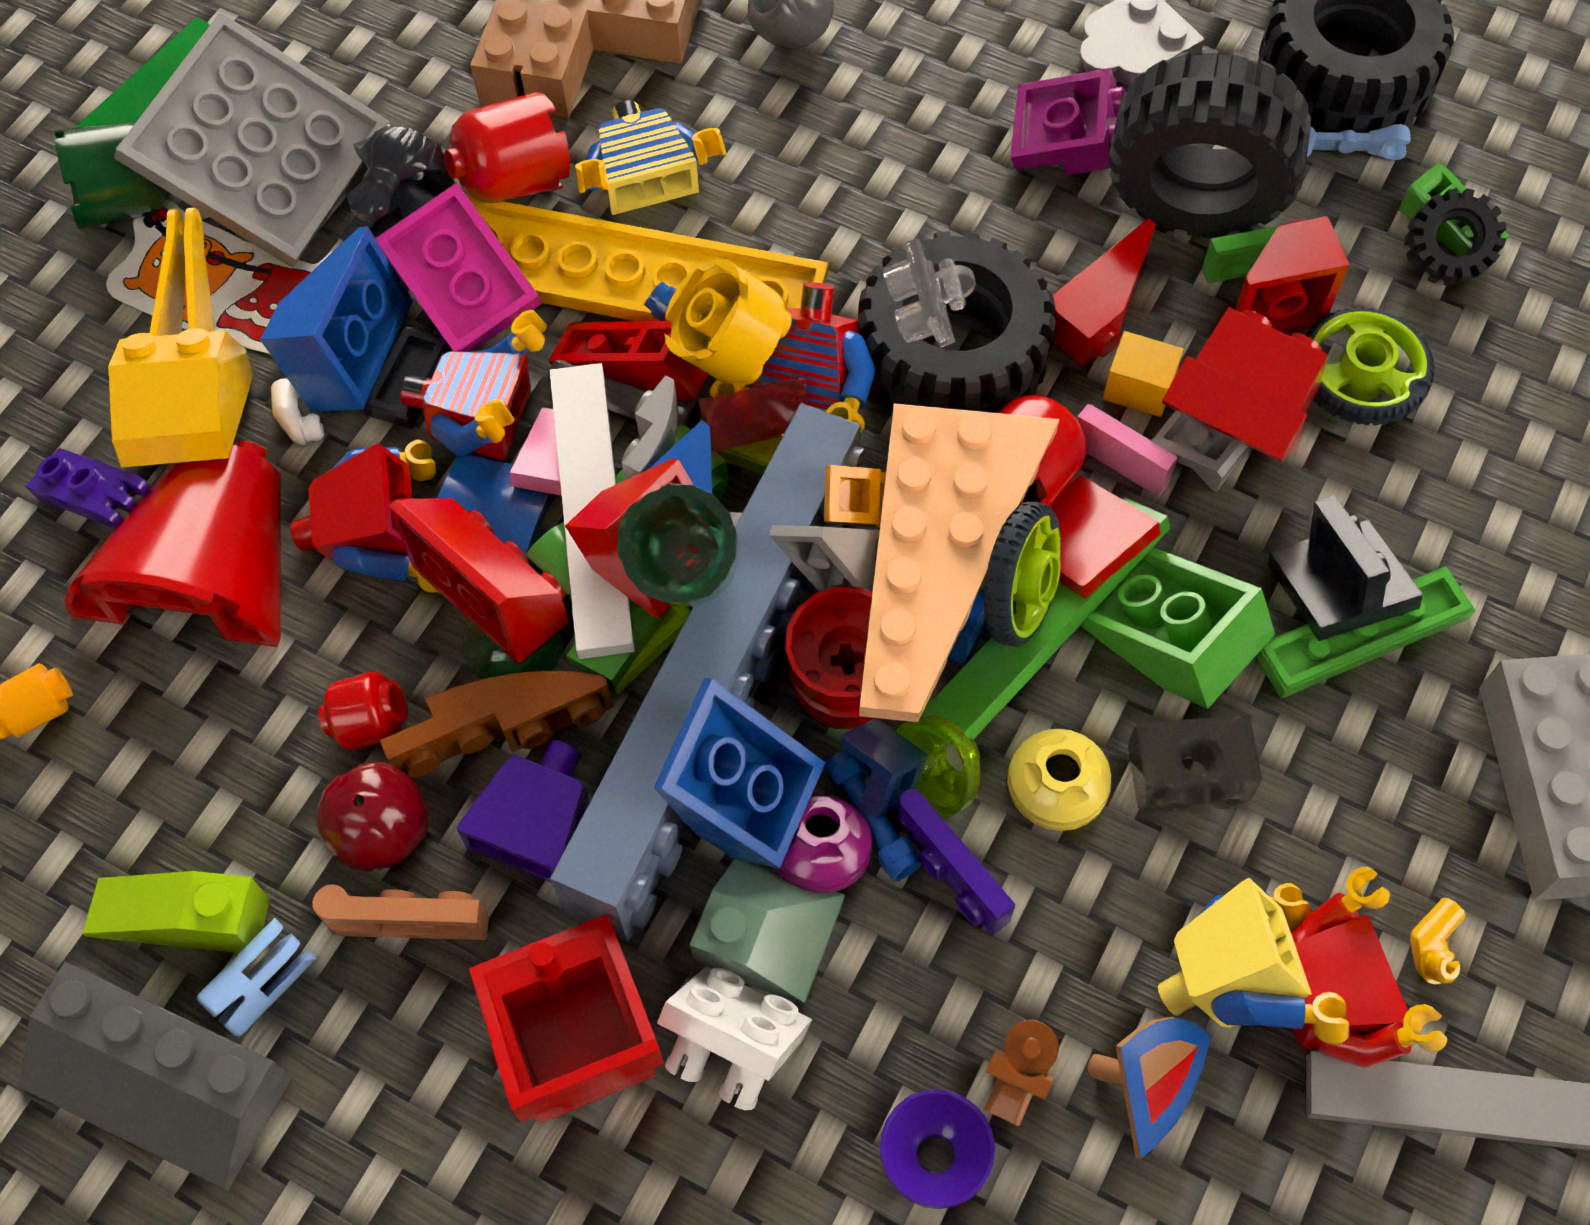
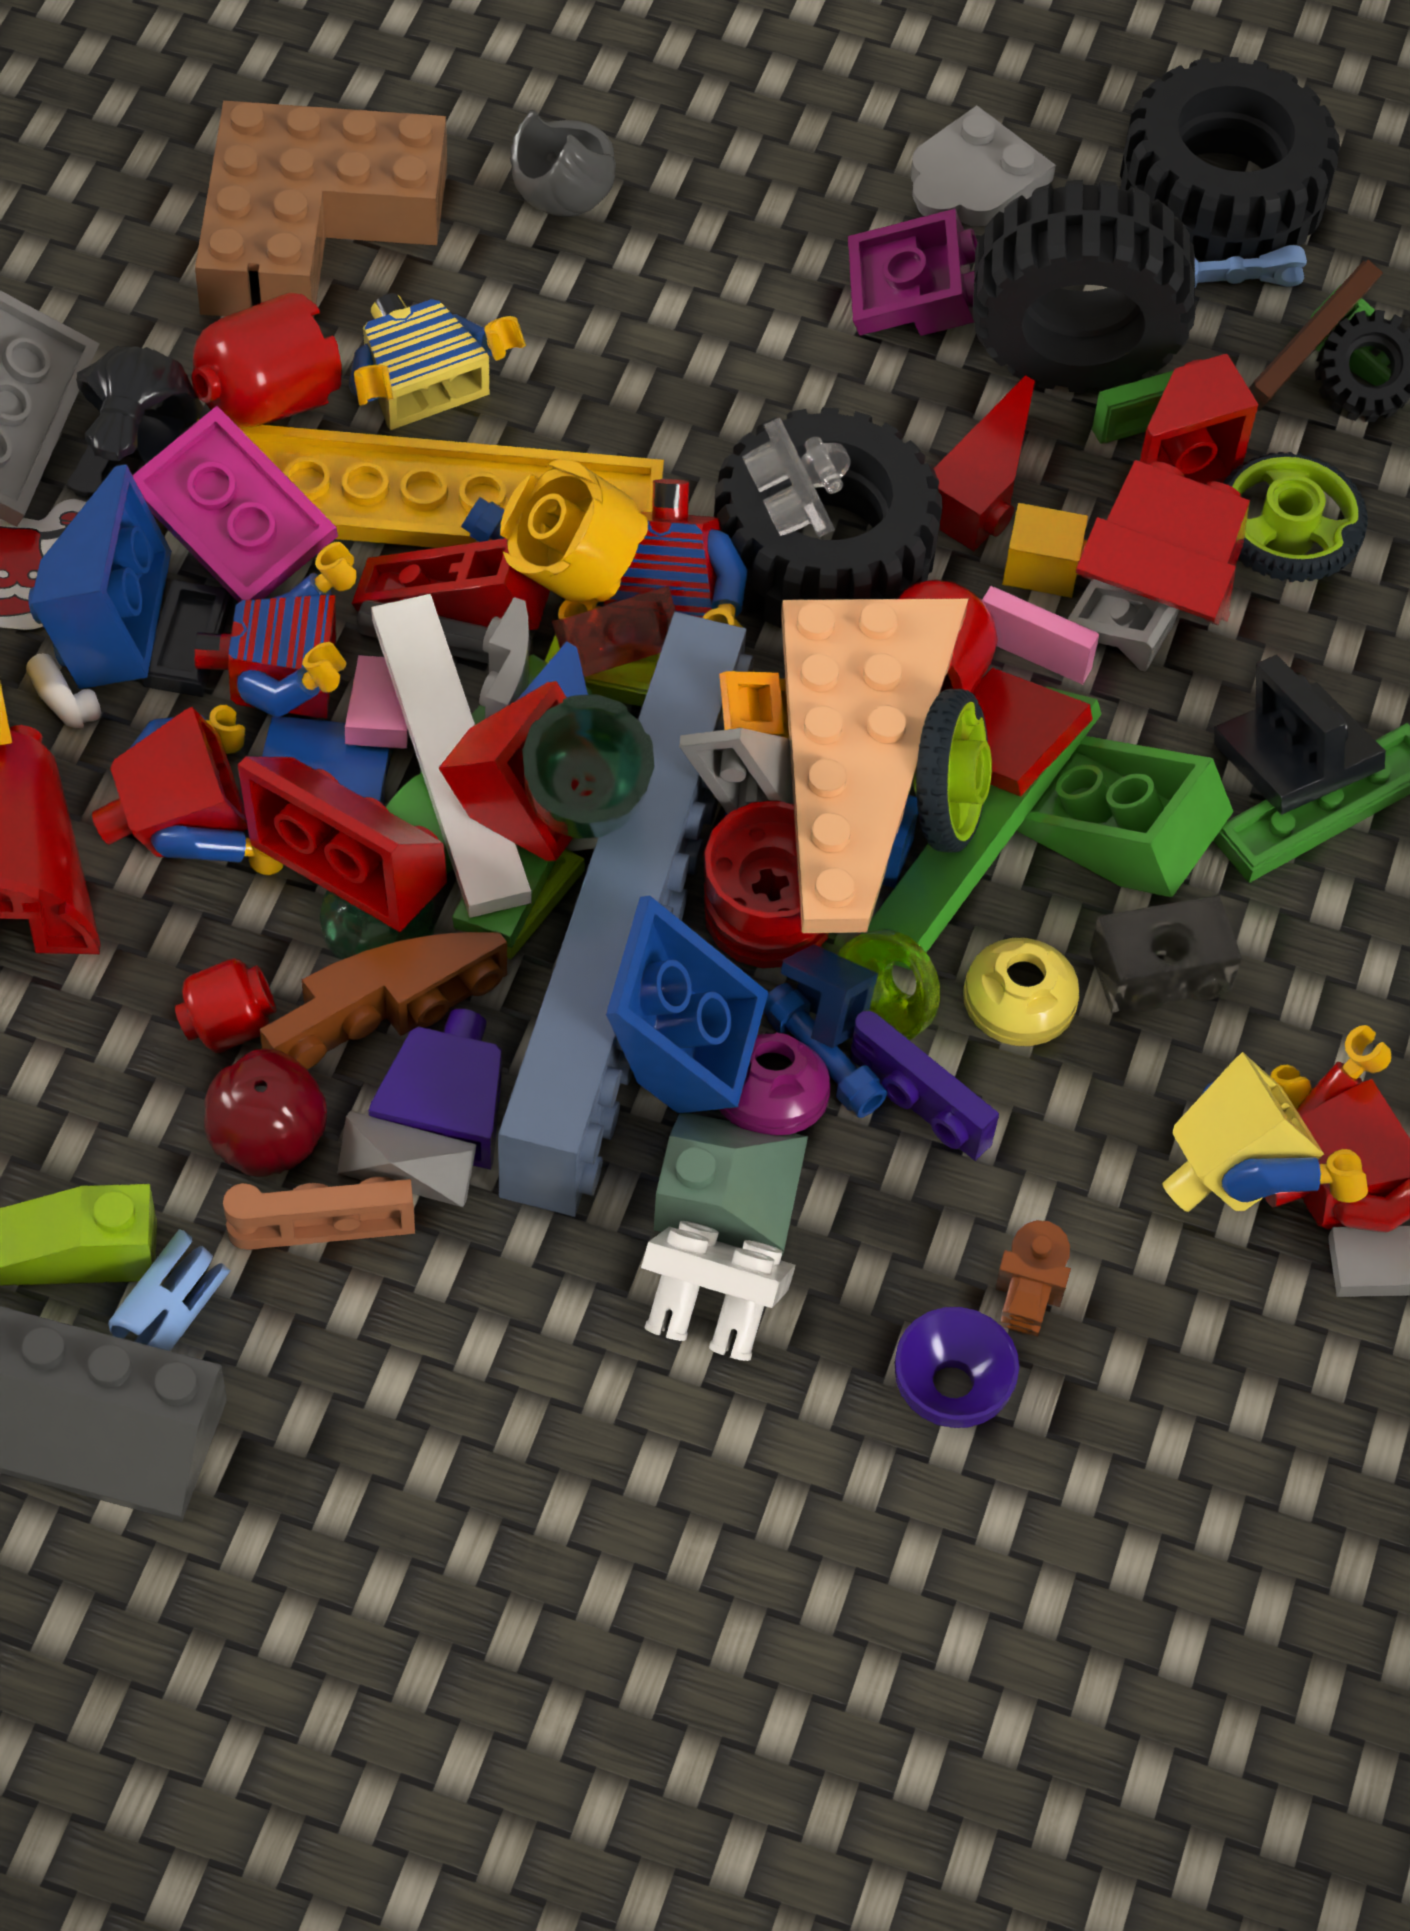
camera: 15 degrees left, 5 degrees down
red piece [469,914,665,1124] -> none
shield [1088,1017,1211,1159] -> none
none -> light grey slope [337,1111,476,1207]
none -> reddish brown tile [1249,260,1383,412]

